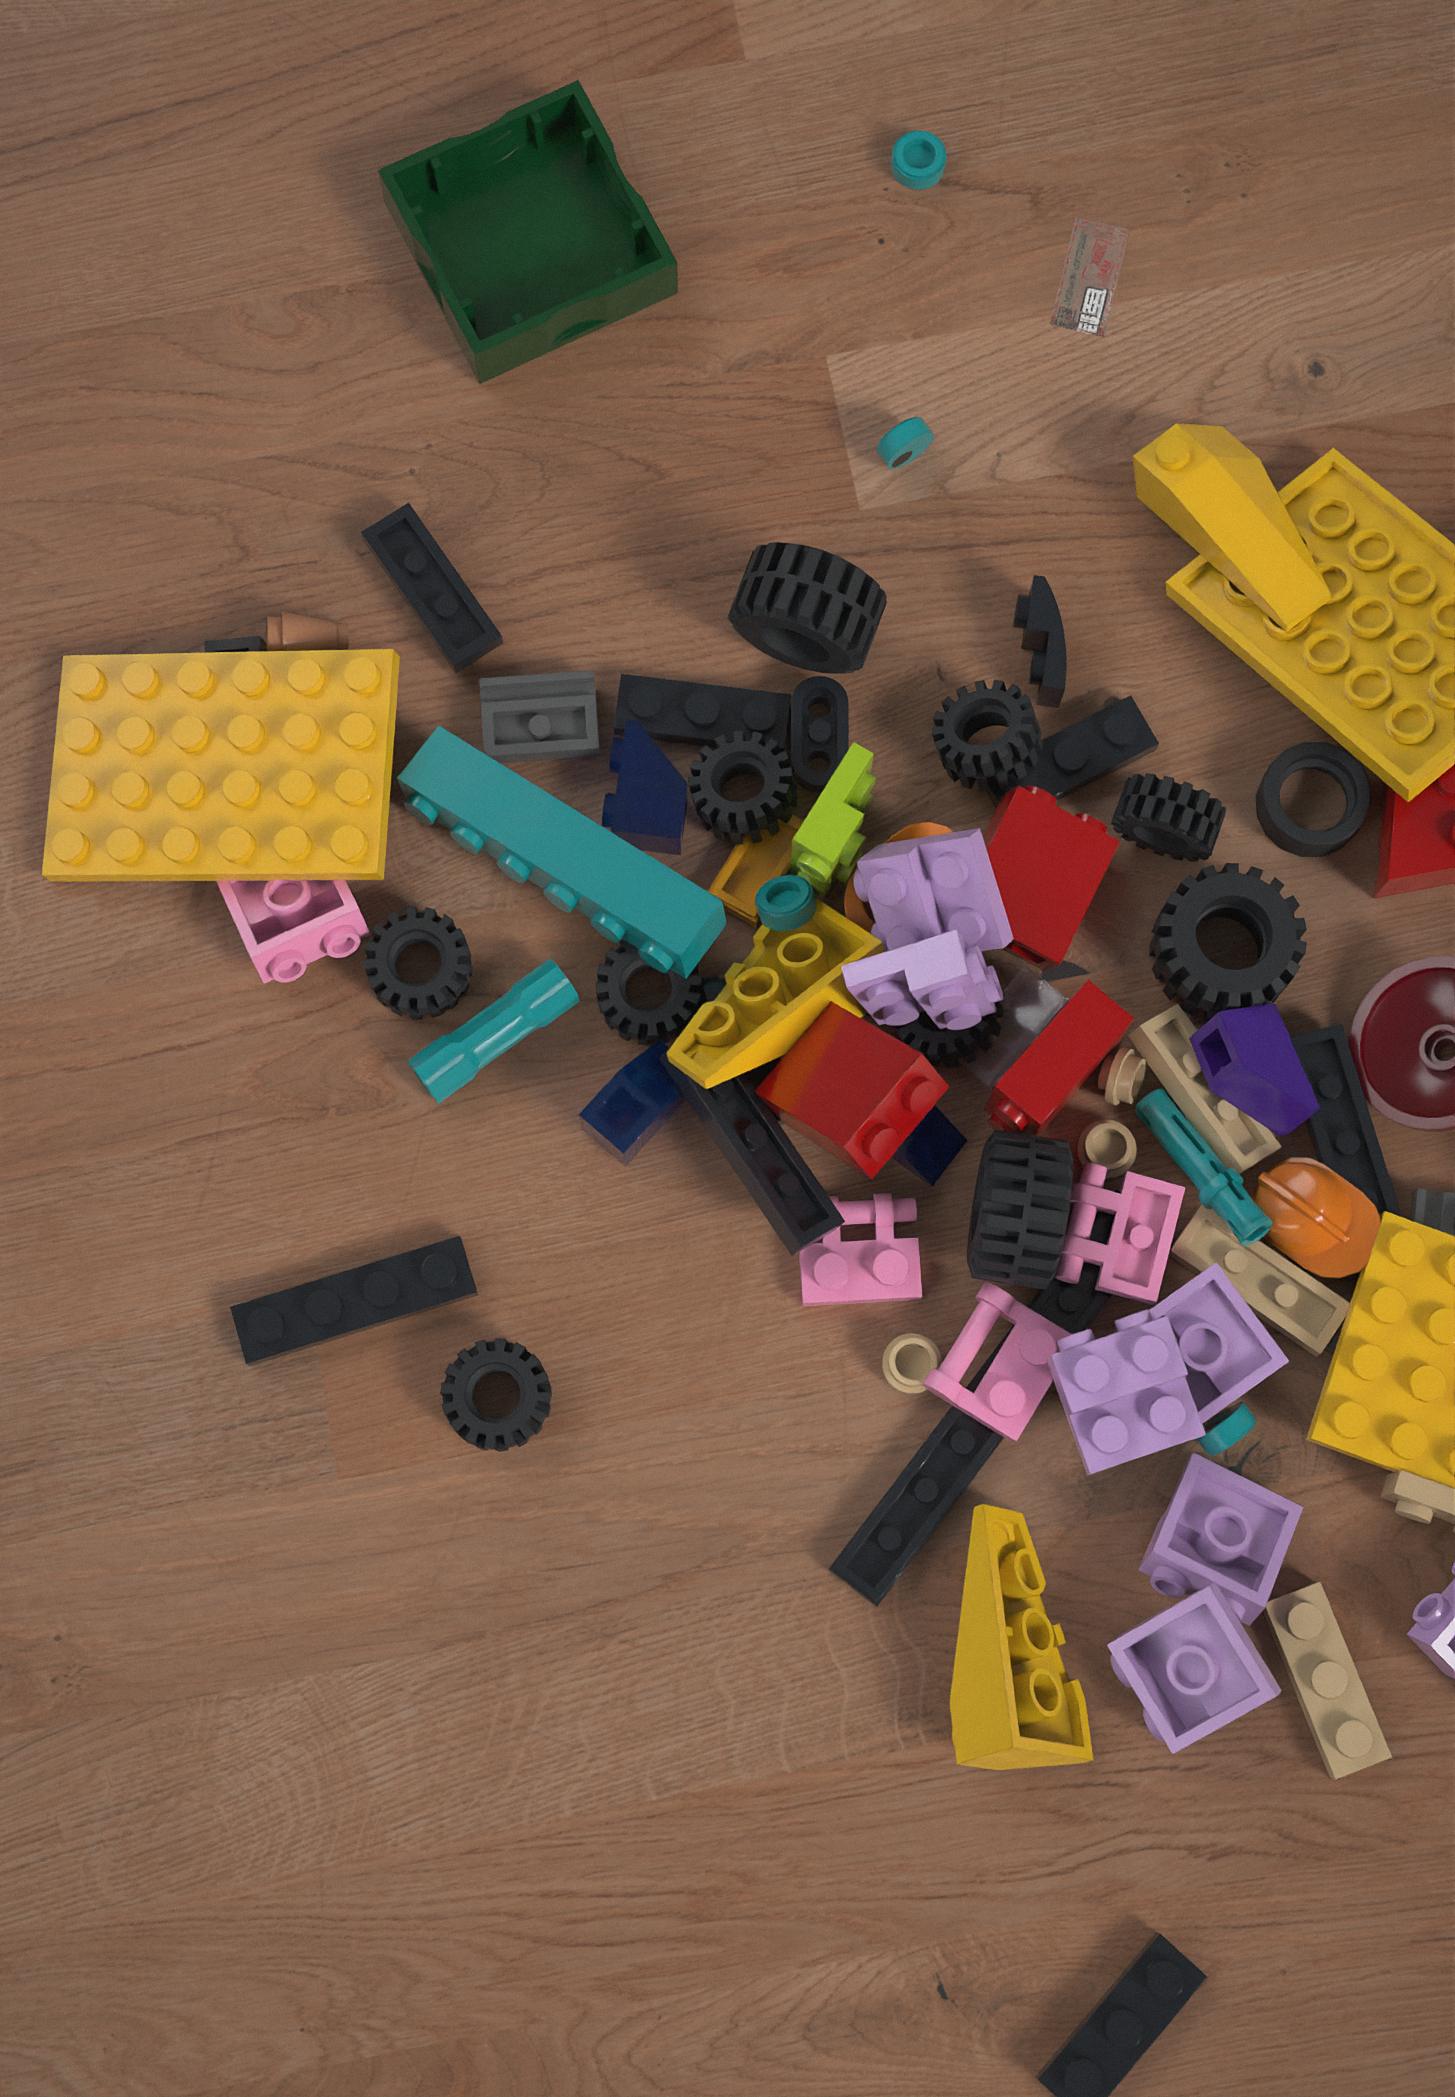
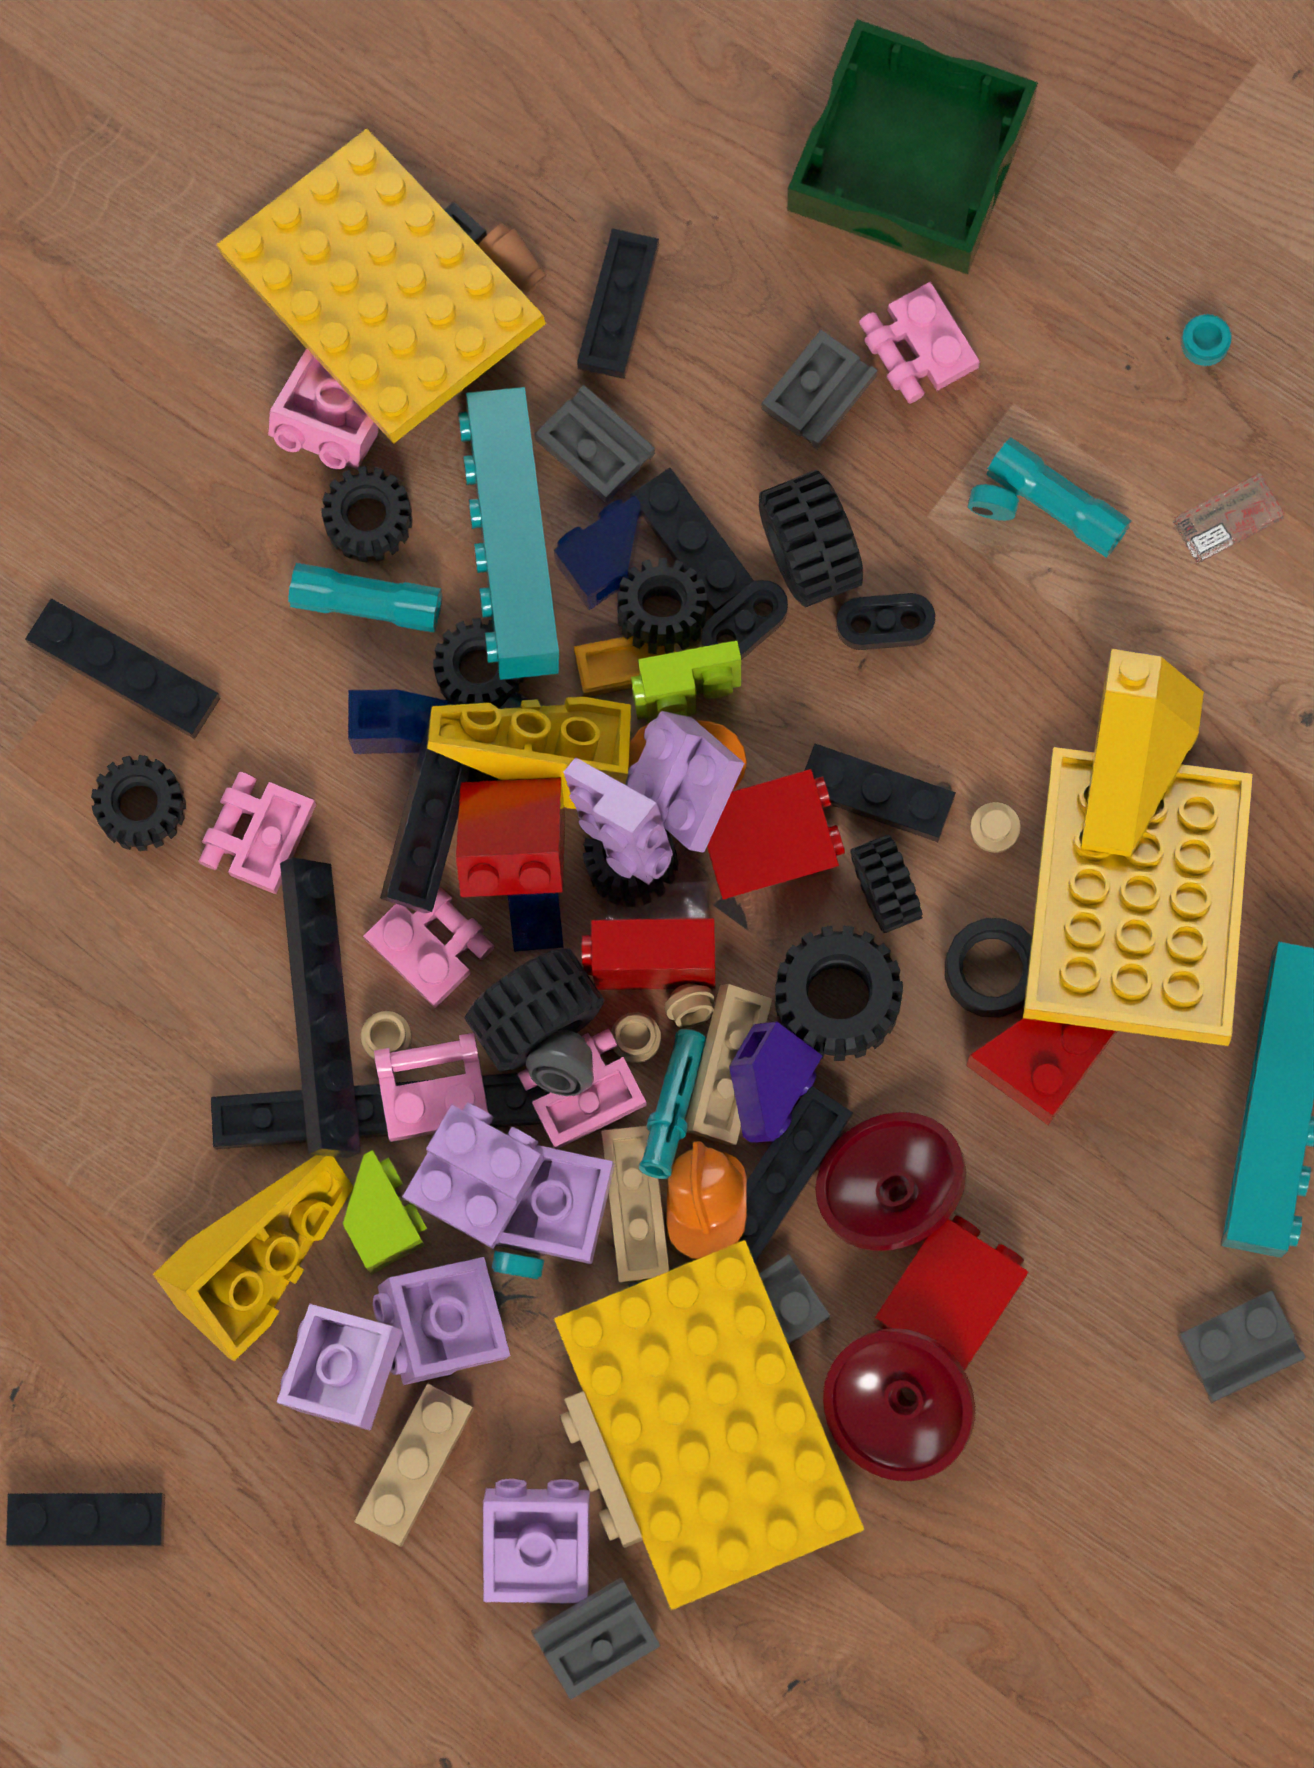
camera: 55 degrees right, 0 degrees up
teal tile [755,875,817,931] -> none
black tyre [931,680,1043,791] -> none
black slope [1013,575,1067,708] -> none
none -> bright pink plate [198,772,316,894]
none -> black plate [280,857,361,1158]
none -> lime slope [343,1150,427,1275]
none -> dark grey cone [526,1030,594,1096]
none -> dark grey plate [761,330,877,450]
none -> black plate [836,593,936,650]
none -> bright pink plate [859,282,980,403]
none -> tan plate [970,802,1021,853]
none -> teal axle [986,437,1132,558]

